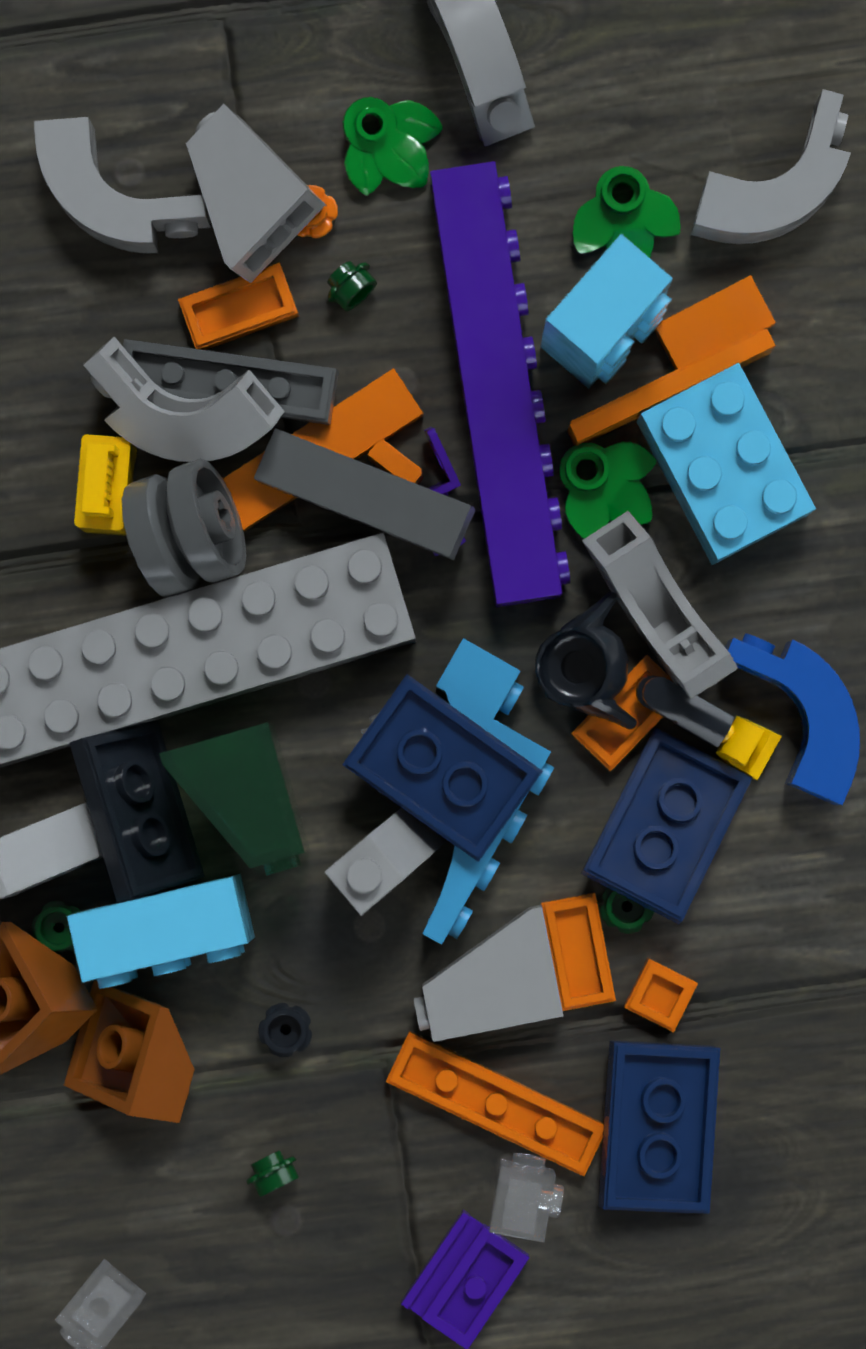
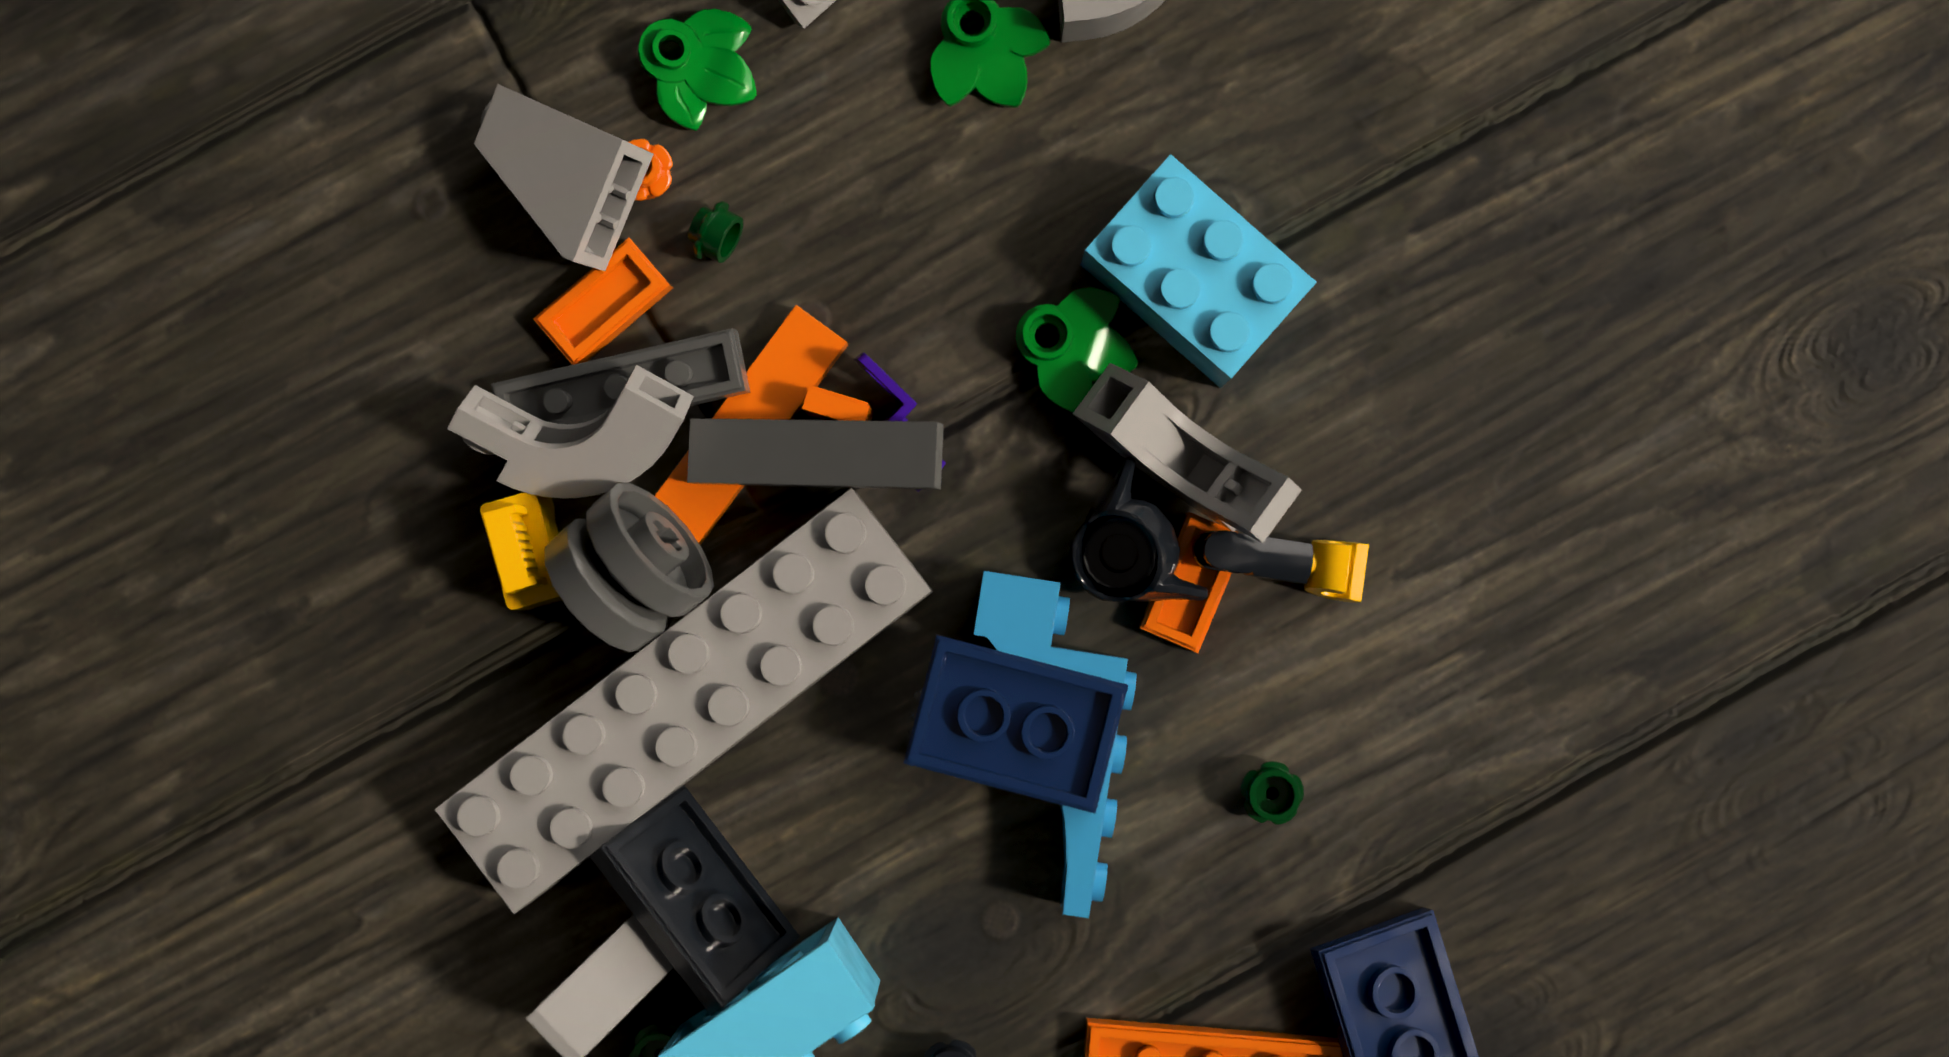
camera: 25 degrees left, 0 degrees up
light grey arch [34,117,210,253] -> none
clear green slope [159,723,310,875] -> none
light grey slope [325,808,448,915] -> none
light grey slope [414,905,564,1042] -> none
dark purple brick [430,161,571,608] -> none
medium azure brick [540,234,673,389] -> none
orange tile [541,892,616,1011] -> none
orange tile [567,328,776,446] -> none
dark blue tile [581,727,752,925] -> none
orange tile [623,958,698,1032] -> none
orange tile [654,275,776,370] -> none
blue arch [725,633,860,805] -> none

